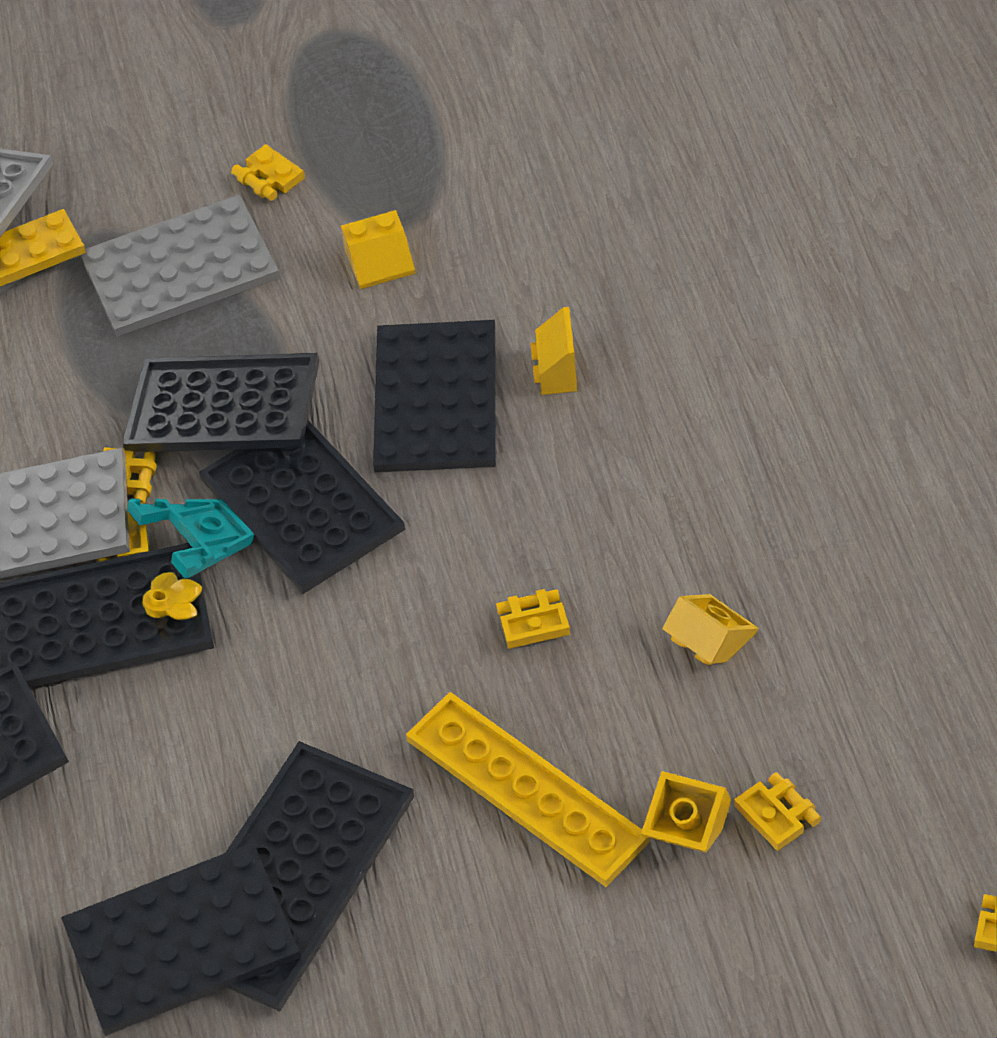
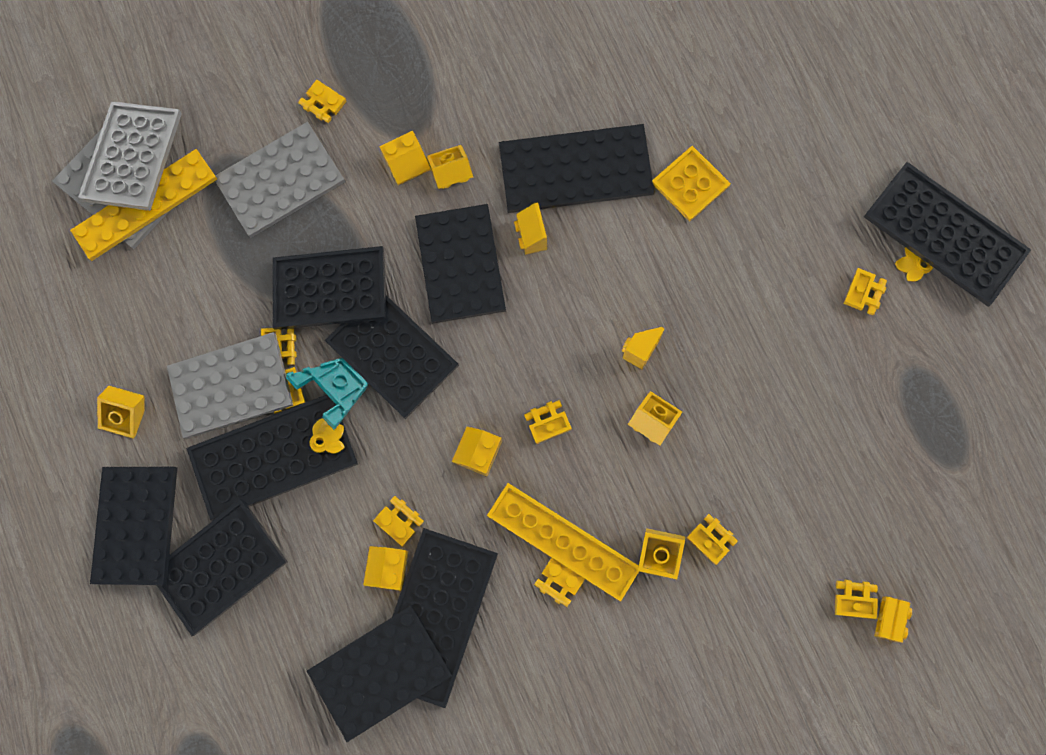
camera: 10 degrees left, 25 degrees up
none -> yellow slope [363,546,408,591]
none -> yellow plate [373,496,424,547]
none -> yellow slope [427,145,473,189]
none -> yellow slope [452,427,502,476]
none -> black plate [499,124,655,213]
none -> yellow plate [534,558,585,607]
none -> yellow slope [622,327,665,369]
none -> yellow plate [652,146,731,222]

